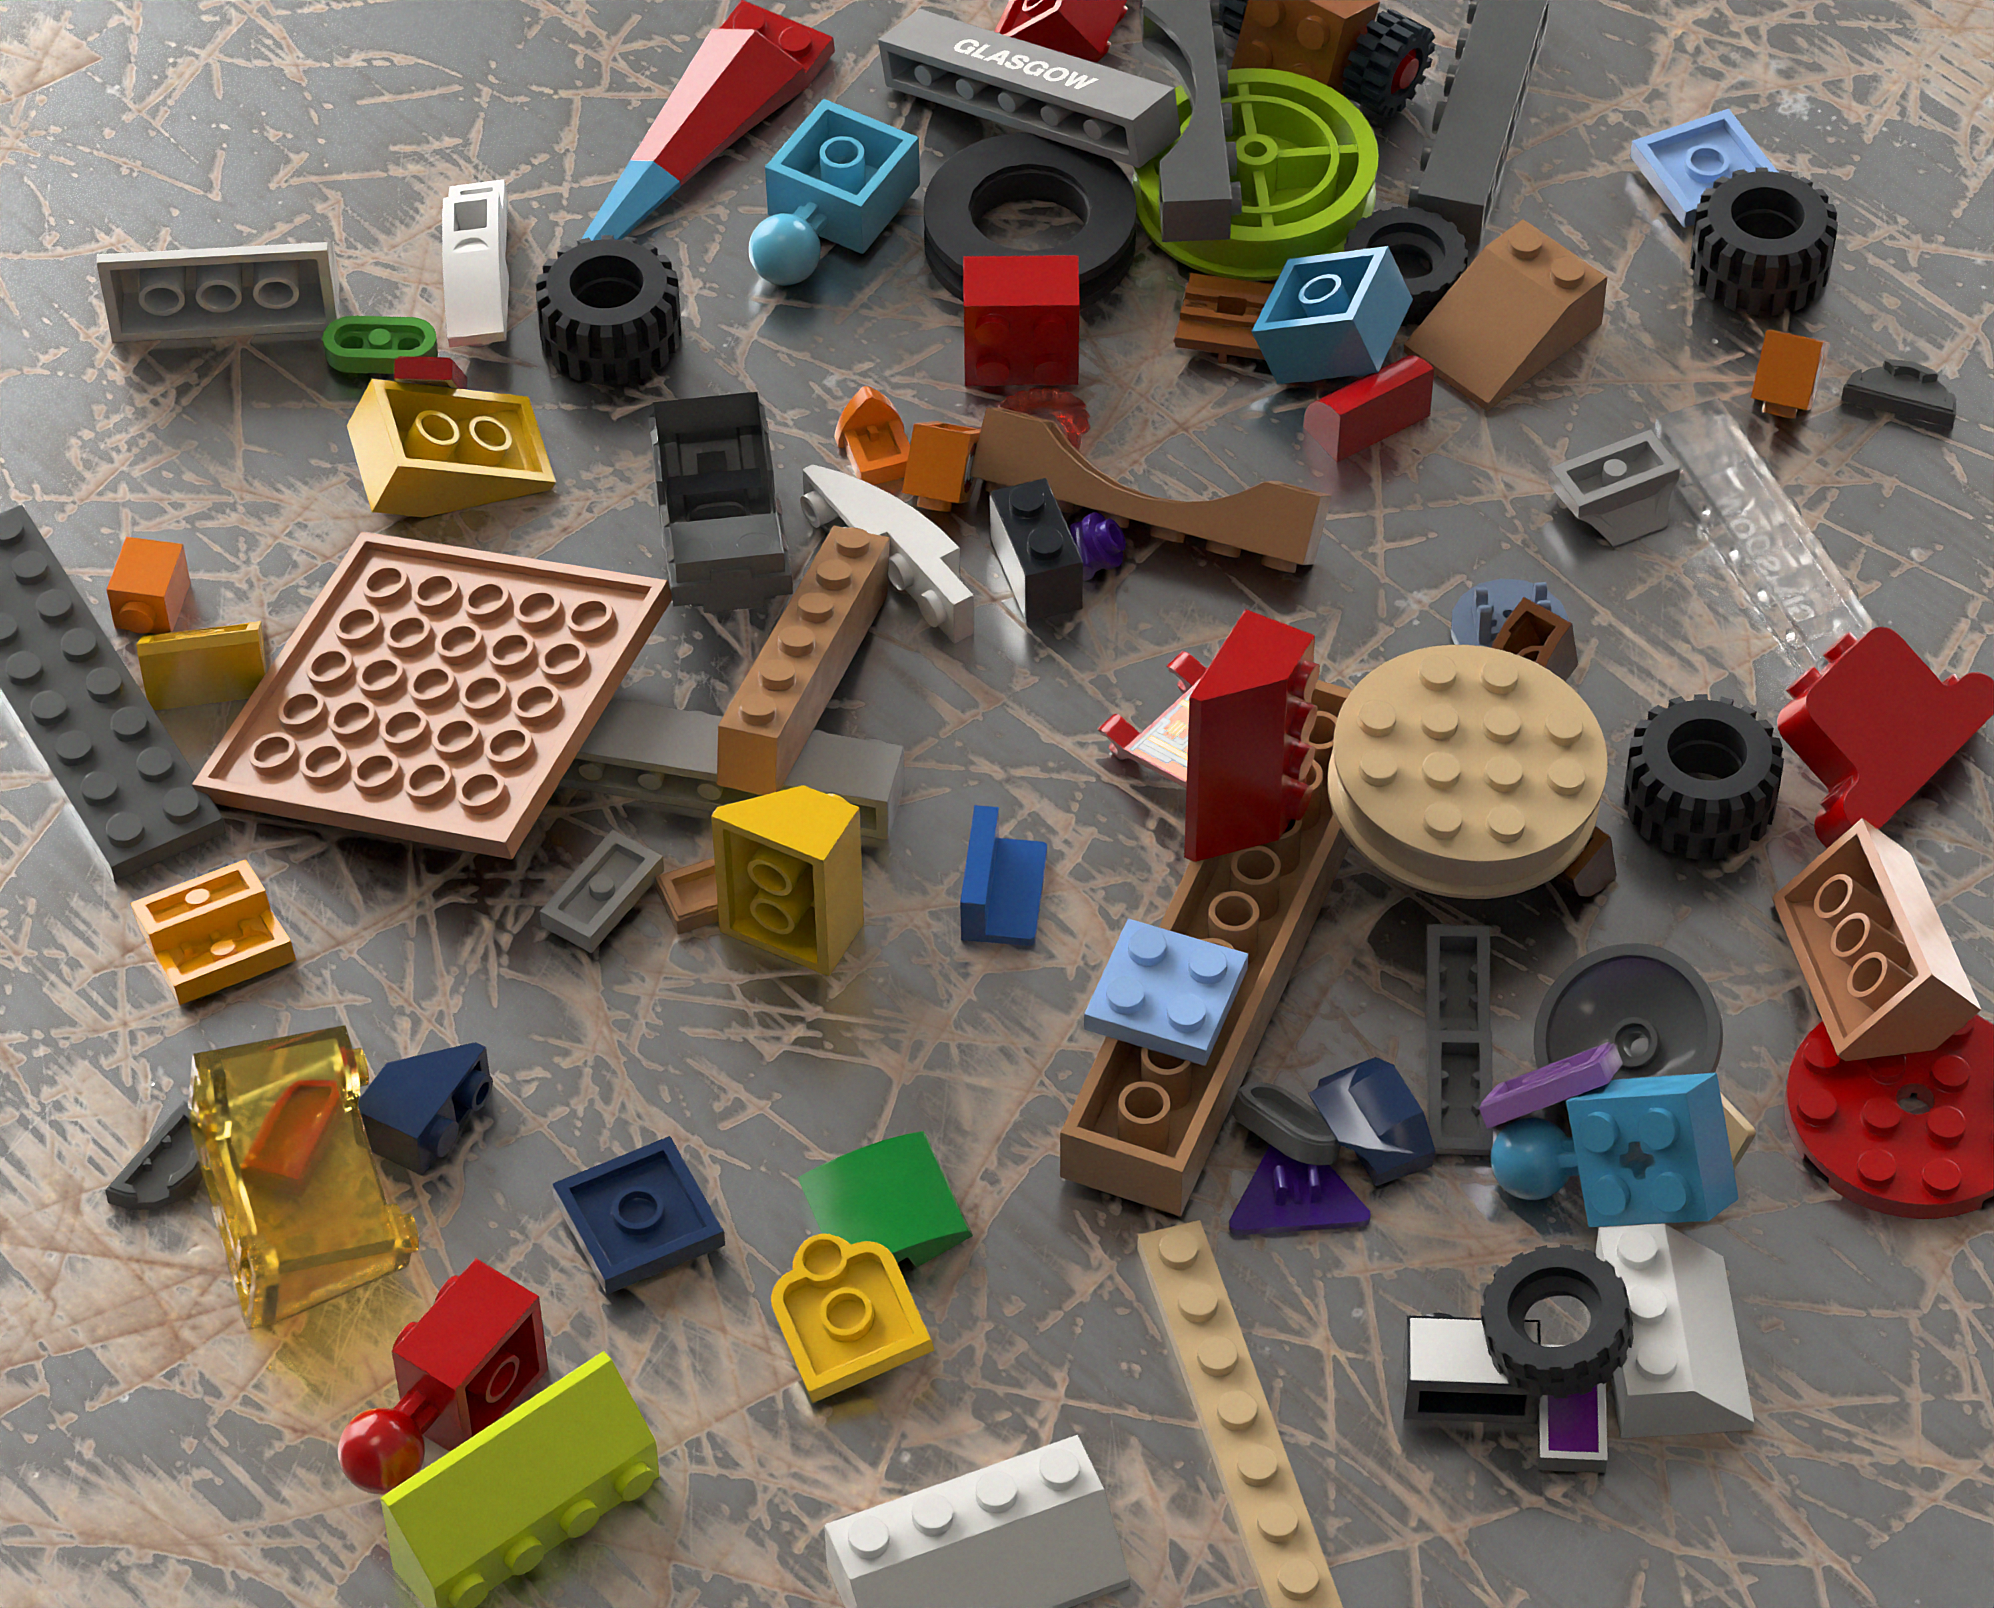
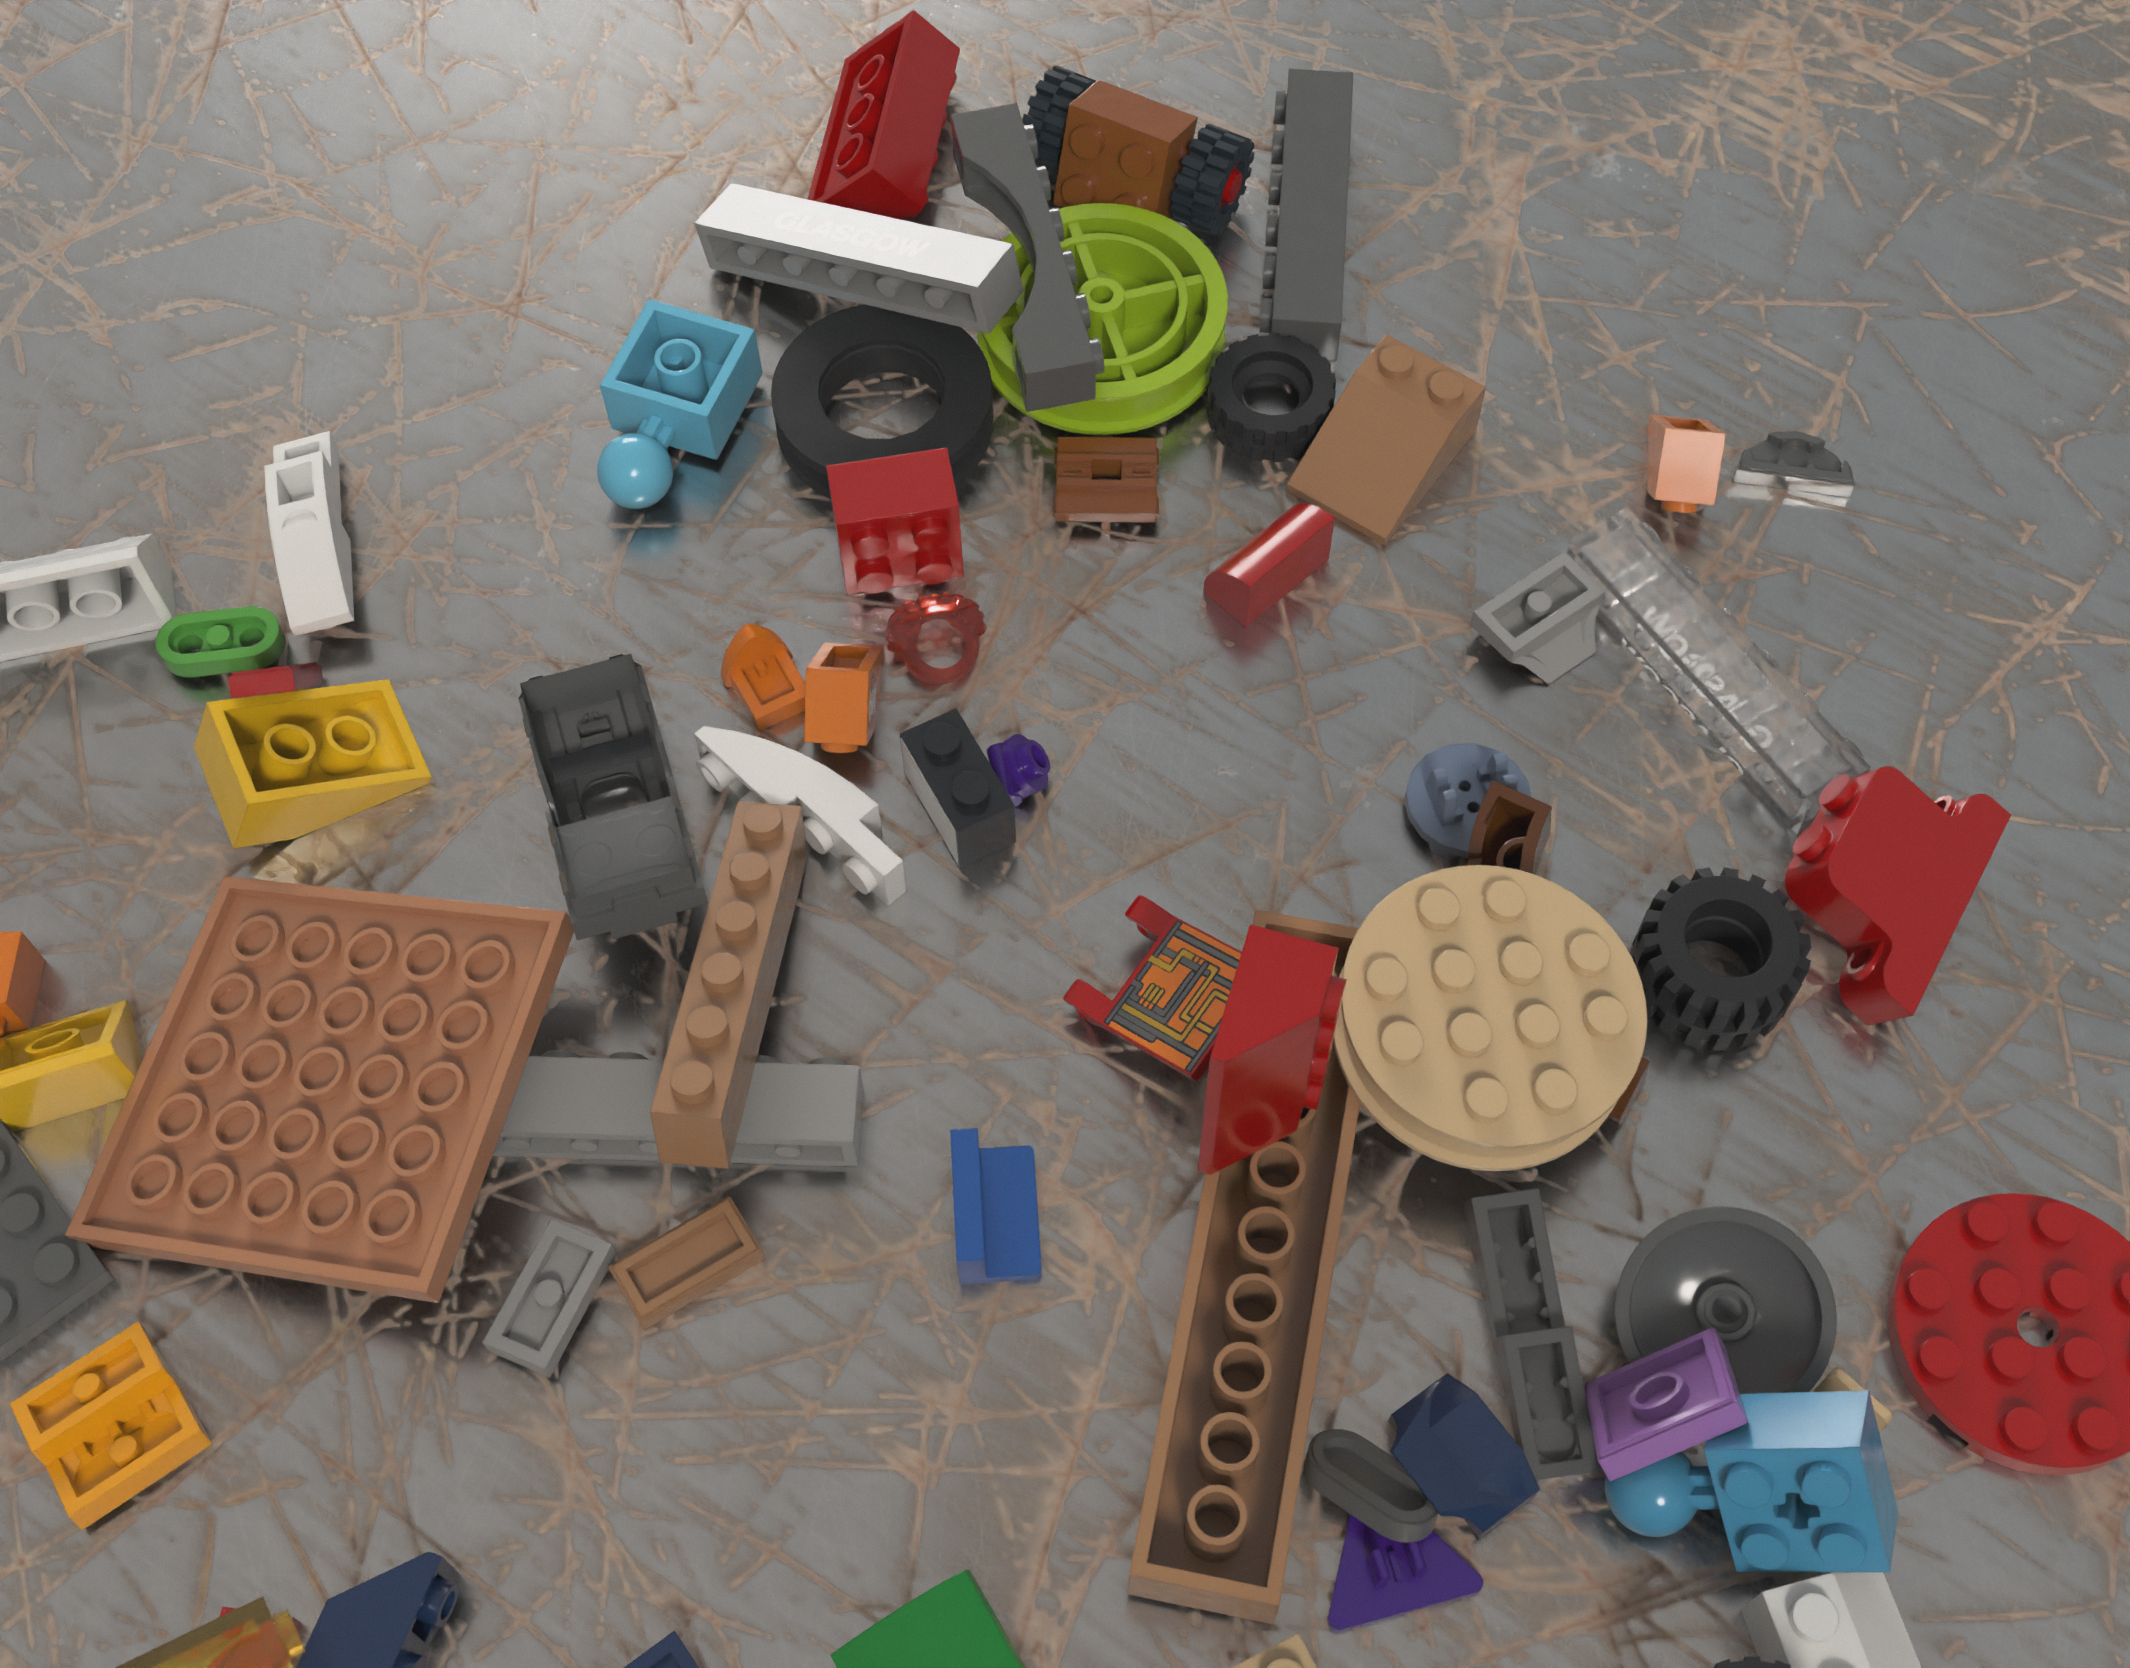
camera: 10 degrees left, 10 degrees up
black tyre [536,235,682,385] -> none
red plate [577,0,835,246] -> none
yellow slope [711,785,864,976] -> none
medium nougat arch [969,407,1332,573] -> none
light blue plate [1084,918,1248,1066] -> none
dark azure brick [1251,246,1413,384] -> none
light blue plate [1630,109,1778,228] -> none
black tyre [1690,167,1838,315] -> none
nougat slope [1772,818,1981,1061] -> none

